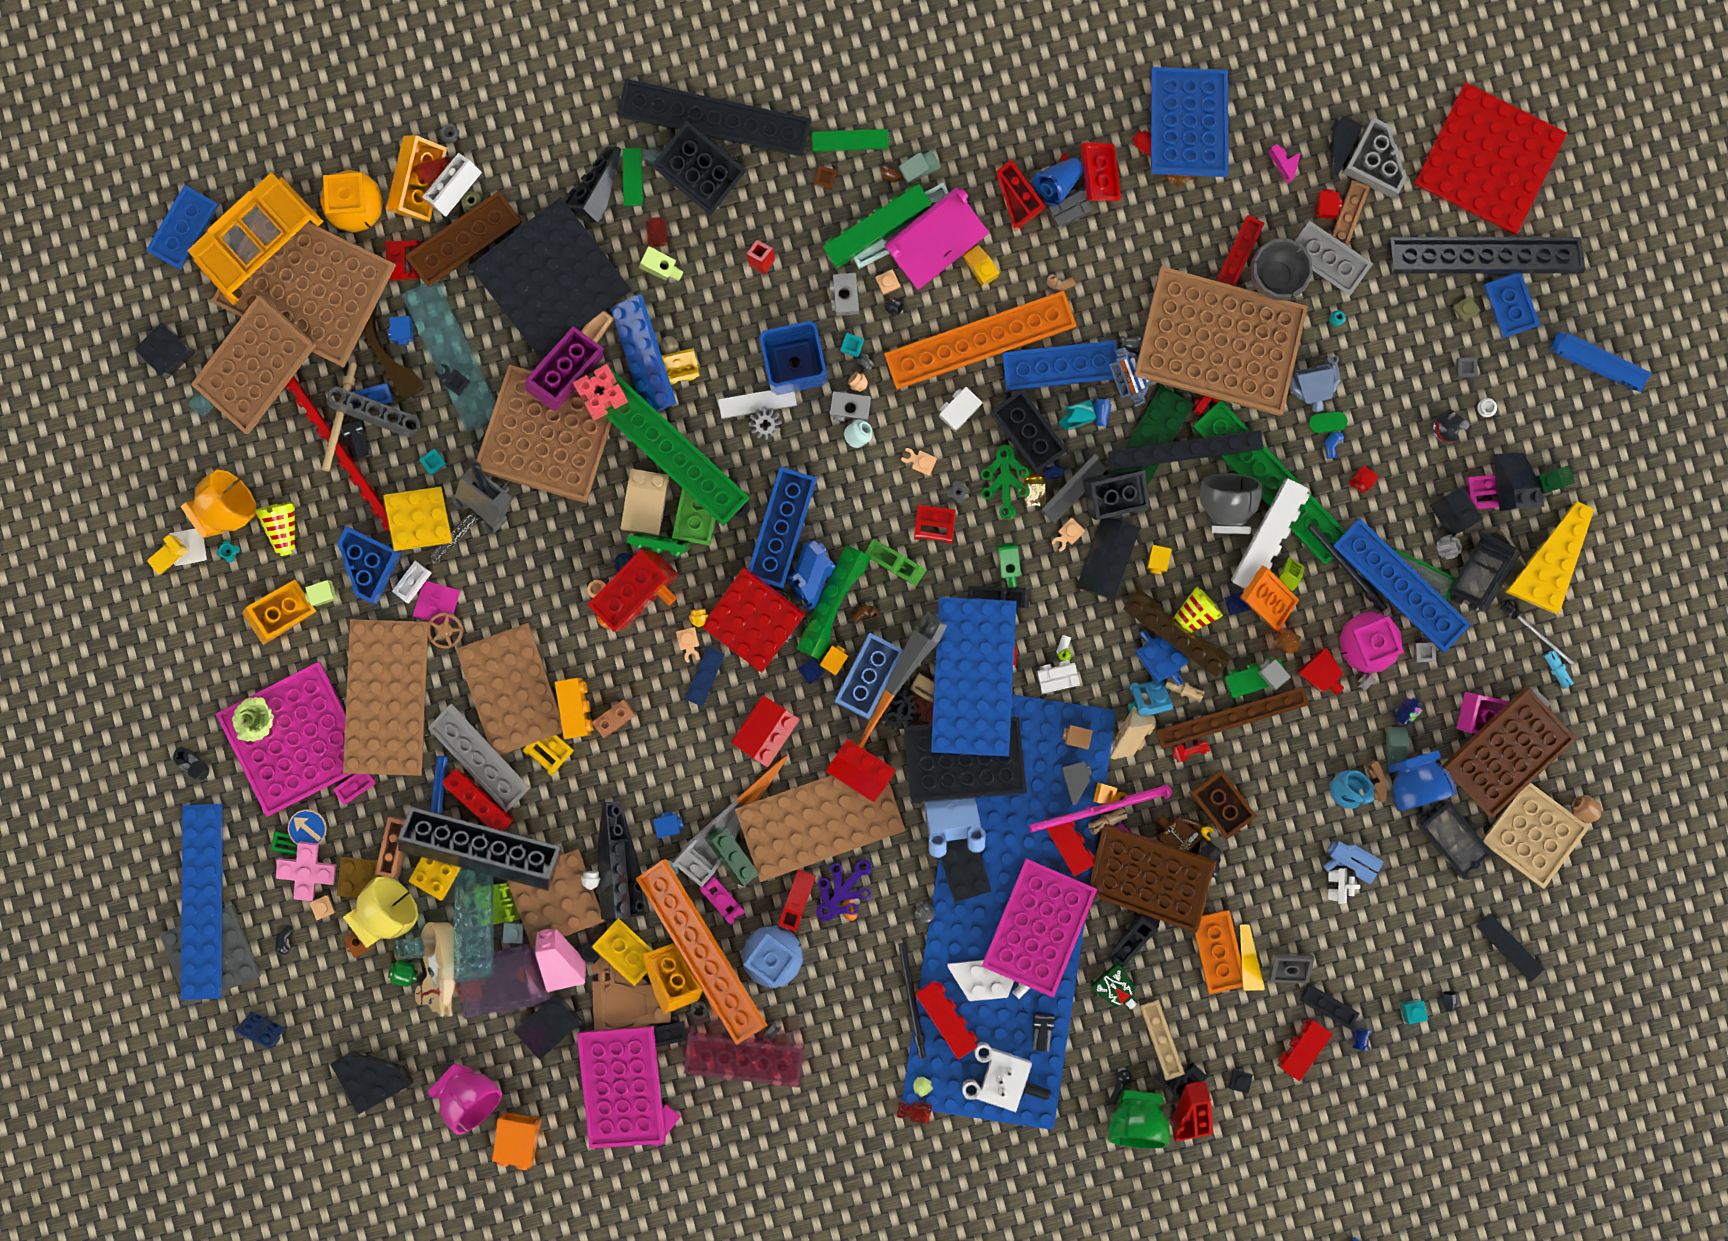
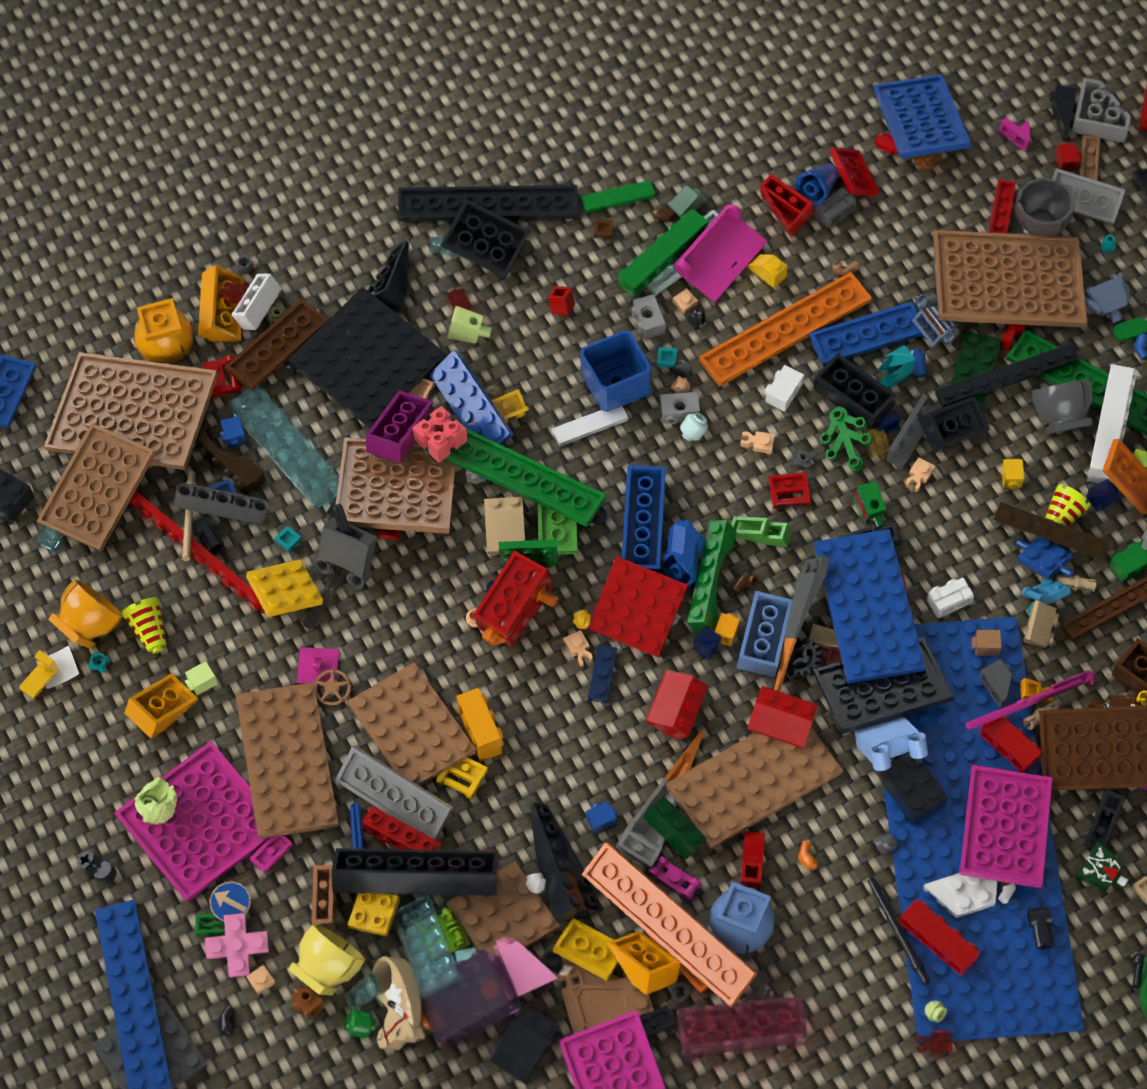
camera: 10 degrees left, 25 degrees down
light orange piece [187,172,323,305] -> none
blue brick [337,527,402,604] -> none
pearl gold plate [337,857,379,898] -> none
white plate [392,561,431,603] -> none
black plate [435,363,471,396] -> none
nougat brick [592,700,636,738] -> none
green tile [622,148,643,207] -> none
light grey gear [749,406,782,440] -> none
dark purple plant [817,859,872,921] -> none
white piece [962,1042,1051,1112] -> none
arm [1057,635,1071,661] -> none
black slope [1076,517,1141,601] -> none
red bar [1172,740,1210,763] -> none

